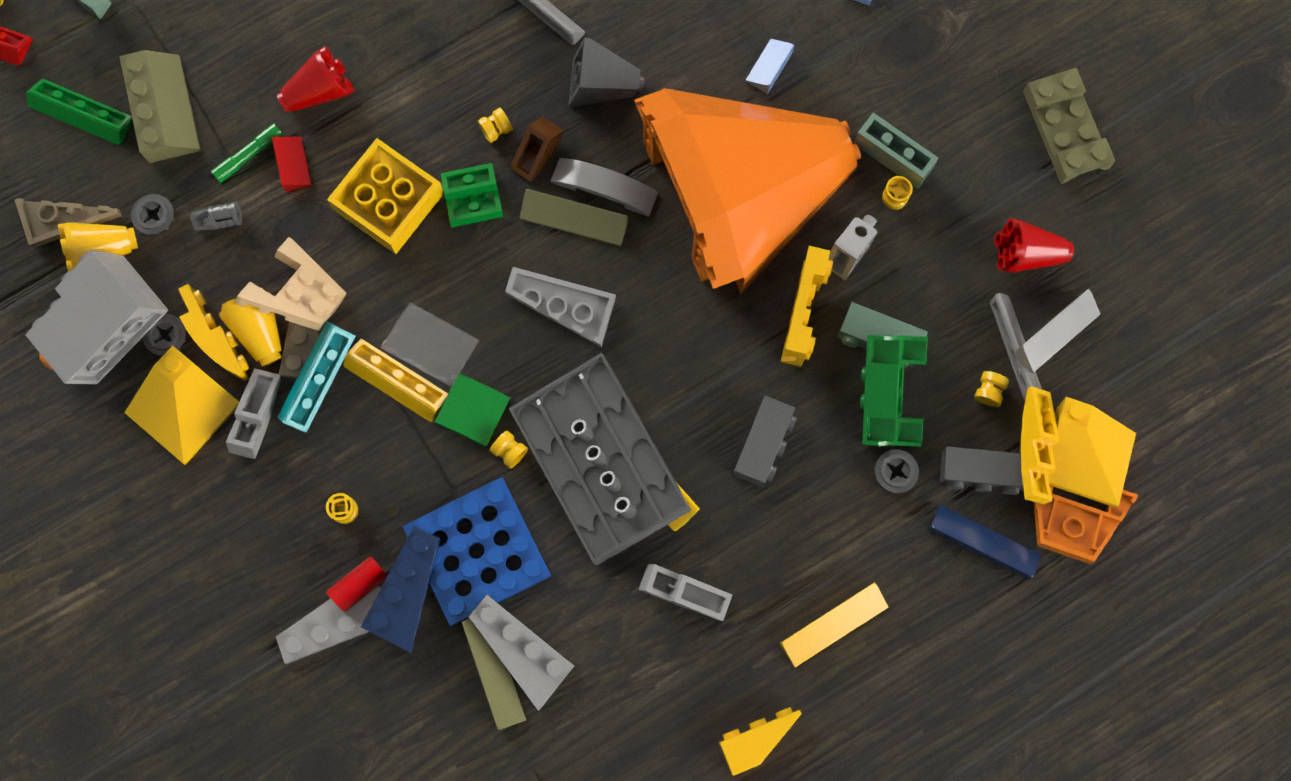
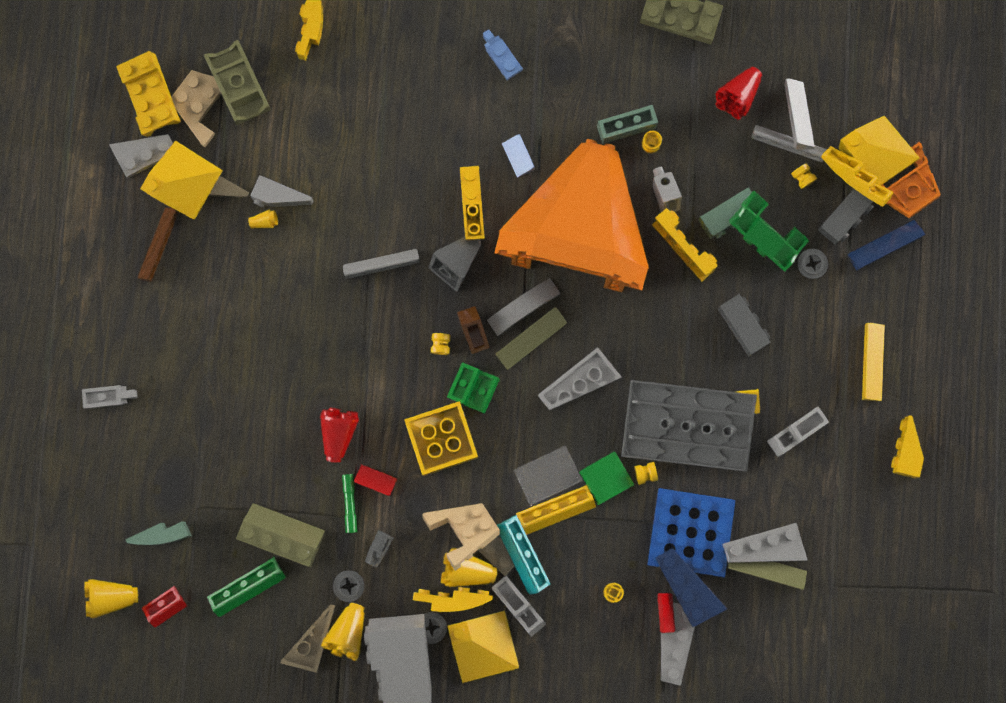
camera: 55 degrees left, 5 degrees up
none -> yellow slope [460,166,485,240]

